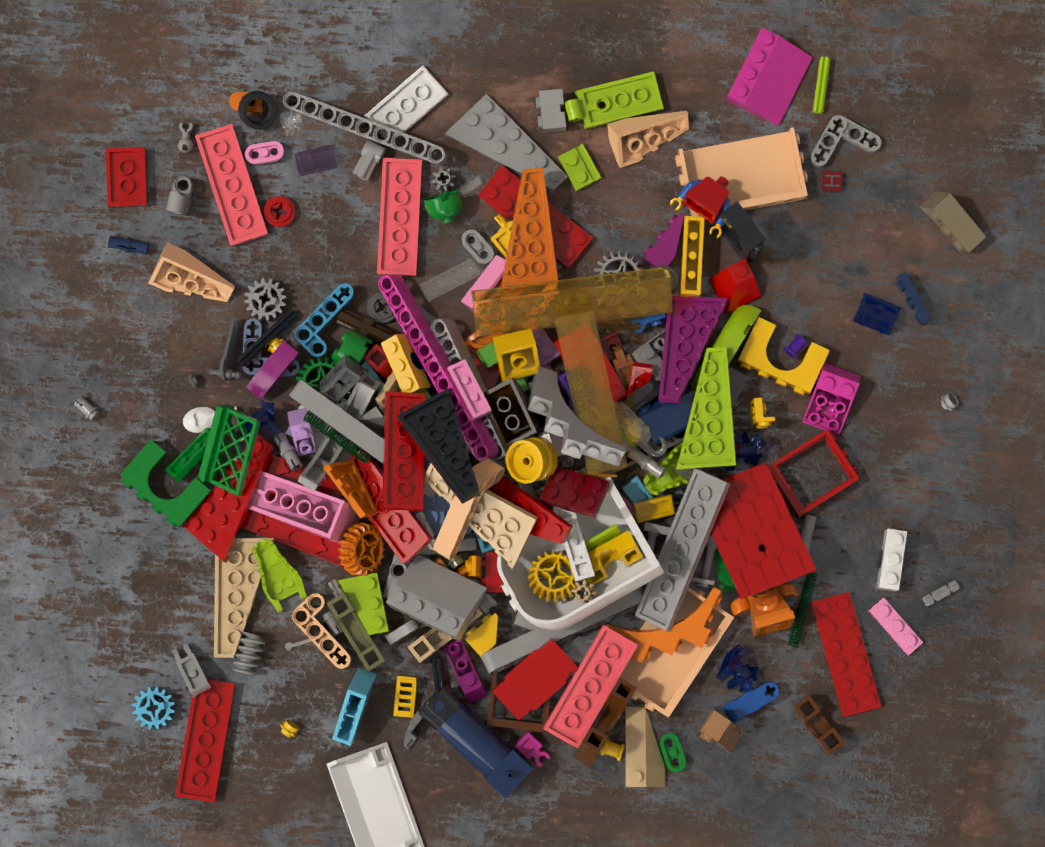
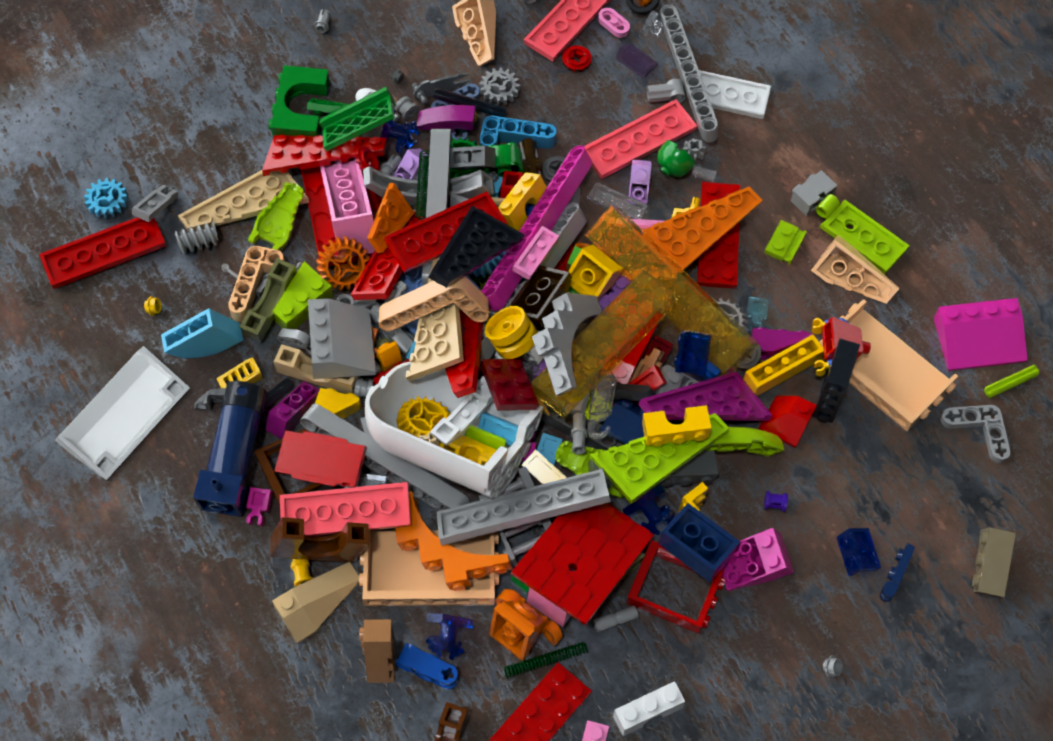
camera: 55 degrees right, 20 degrees down
light grey wing [445,94,568,191] -> none
light grey plate [462,230,494,265] -> none
green plate [659,733,686,772] -> none
yellow arch [737,317,830,396] -> none
dark red tile [822,171,842,192] -> none
none -> red gear [354,146,379,171]
none -> light grey wheel [395,96,419,120]
none -> medium azure plate [478,412,519,446]
none -> lavender slope [628,159,651,204]
none -> yellow arch [642,405,712,446]
none -> dark blue slope [658,503,740,583]
none -> clear blue bracket [674,330,712,376]
none -> clear light blue plate [747,297,769,332]

